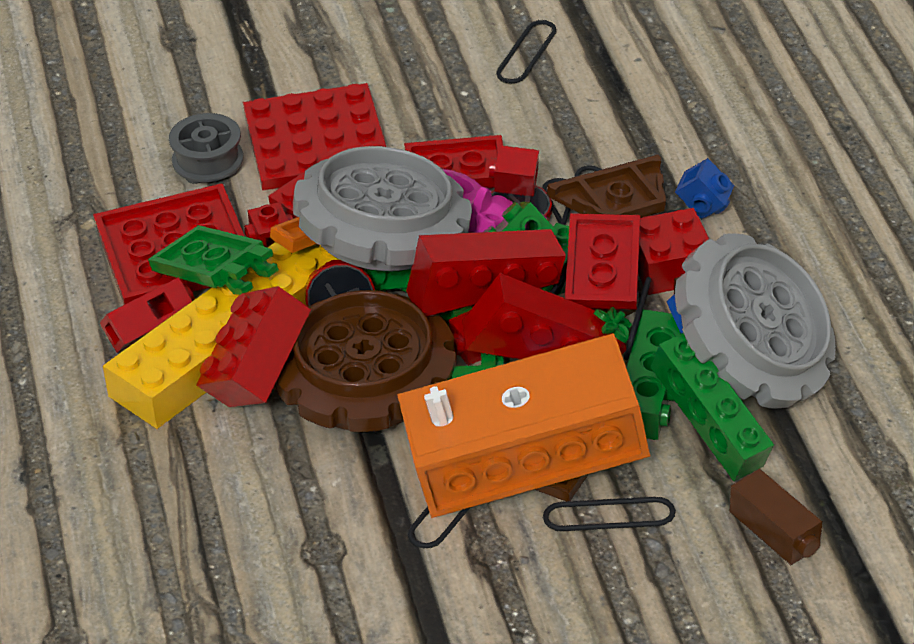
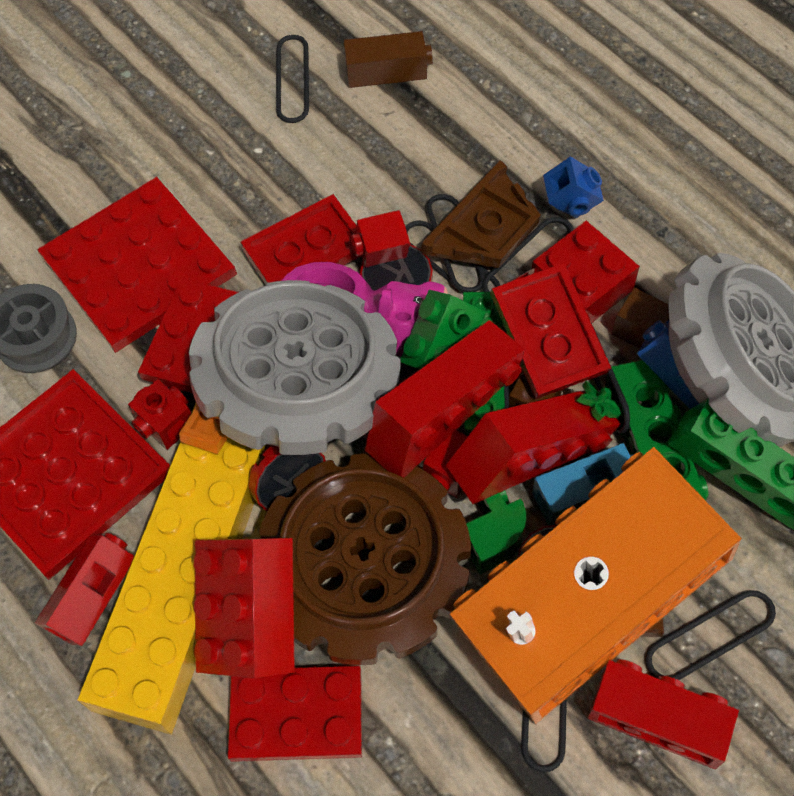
camera: 25 degrees left, 20 degrees up
green tile [148,225,279,295] -> none
none -> red plate [228,666,362,762]
none -> reddish brown brick [344,31,433,88]
none -> red brick [587,659,739,770]

